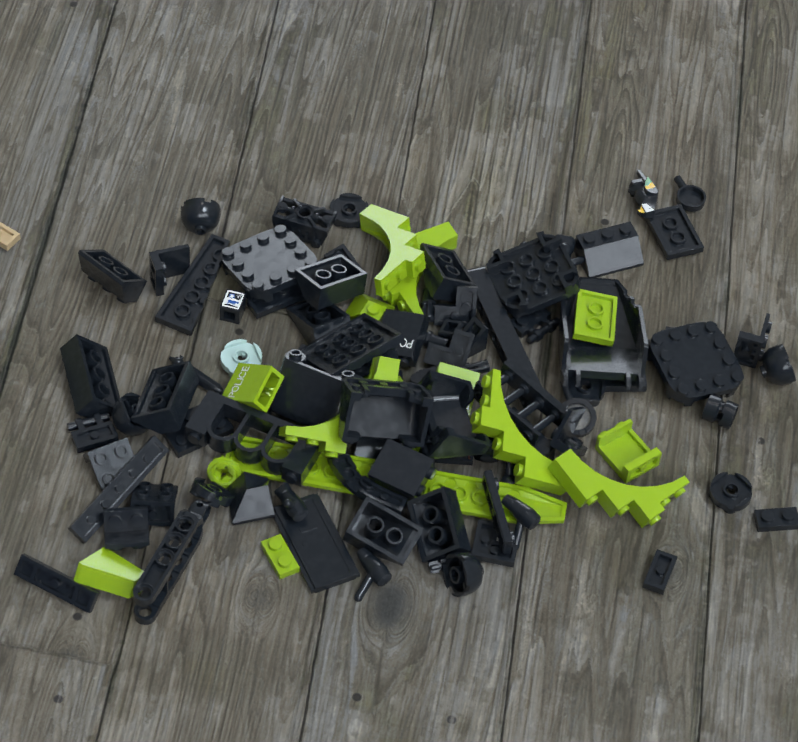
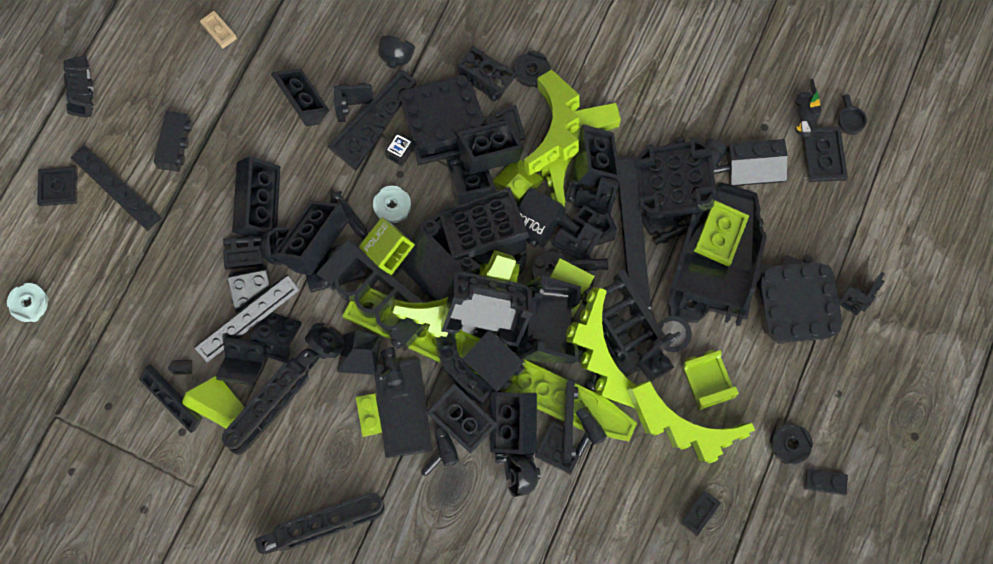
camera: 20 degrees right, 20 degrees up
lime gear [207,455,242,488] -> none
black wheel [702,394,739,430] -> none
black cylinder [759,344,796,386] -> none
none -> black slope [168,360,193,375]
none -> black piece [254,493,385,554]

